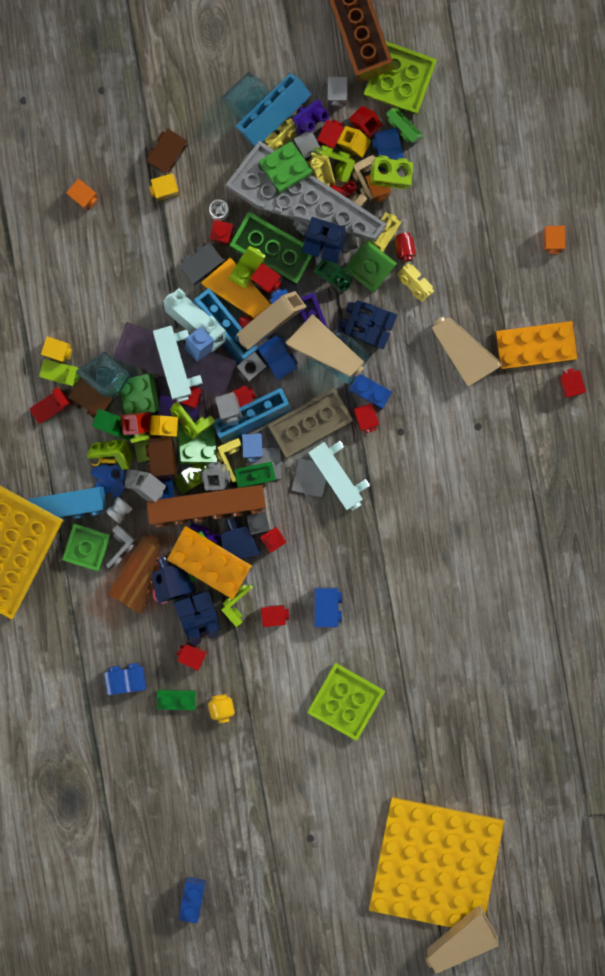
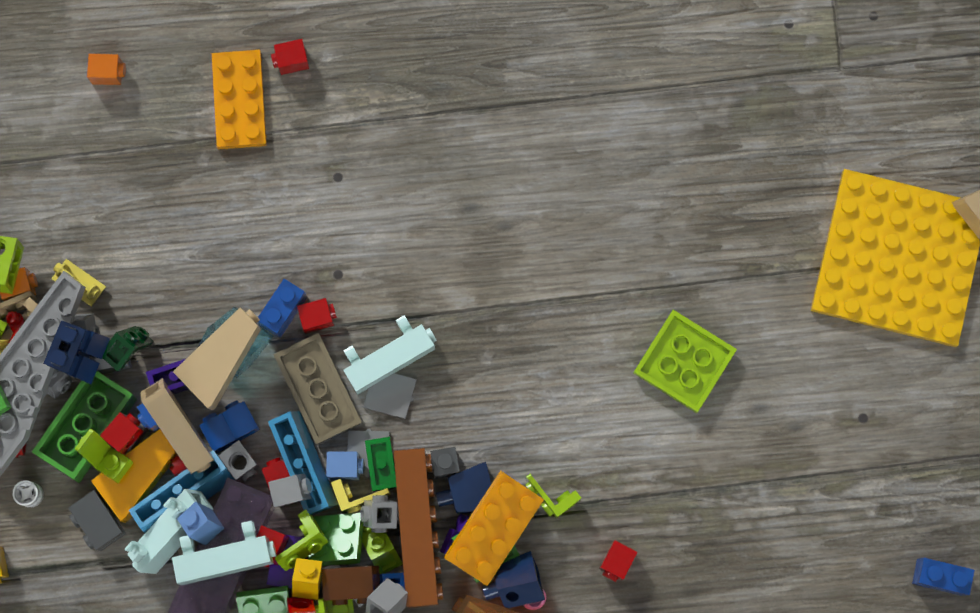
camera: 85 degrees left, 10 degrees down
green plate [157,689,196,710] -> none
dark blue hips [173,589,221,645] -> none
yellow head [208,694,235,723] -> none
red brick [210,220,234,246] -> none
red brick [260,526,287,553] -> none
red brick [261,605,289,627] -> none
blue brick [315,587,342,627] -> none
dark blue hips [339,300,398,349] -> none
bright green plate [344,240,397,293] -> none
red brick [394,232,416,262] -> none
light yellow hinge [397,263,434,303] -> none
tan slope [432,316,502,386] -> none

